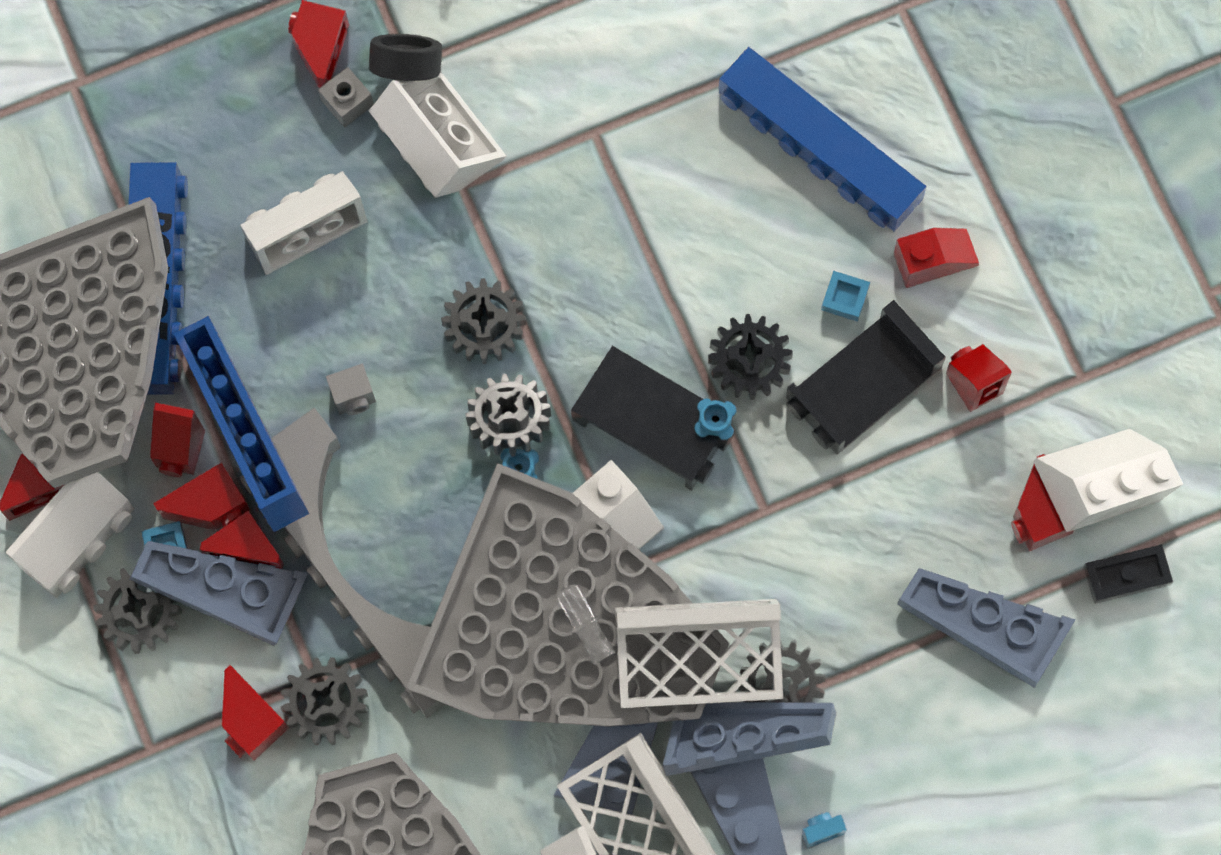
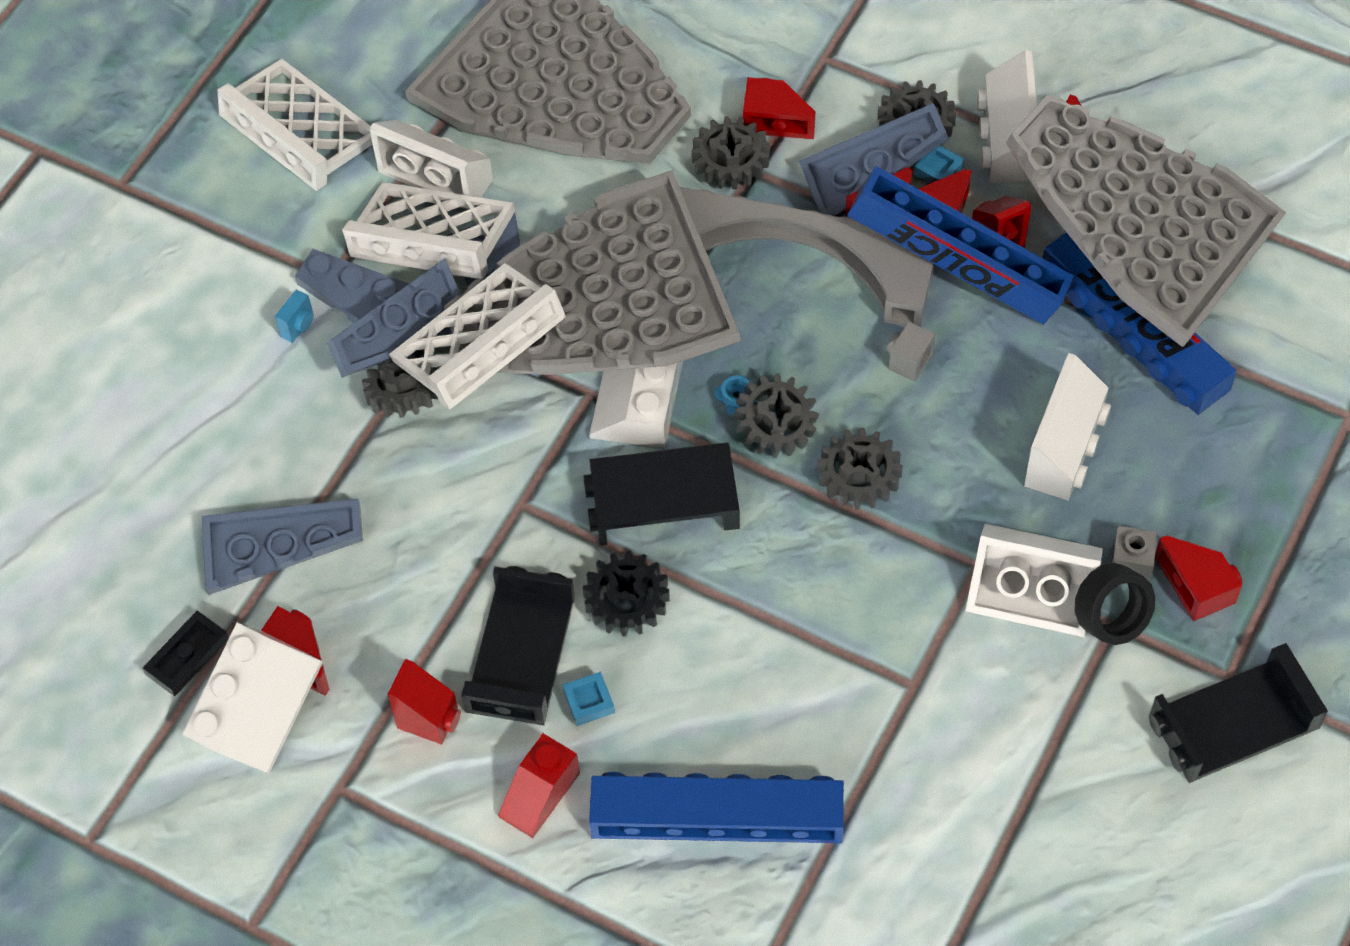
camera: 140 degrees right, 15 degrees down
clear axle [557,584,615,665] -> none
dark azure plate [695,399,736,440] -> none

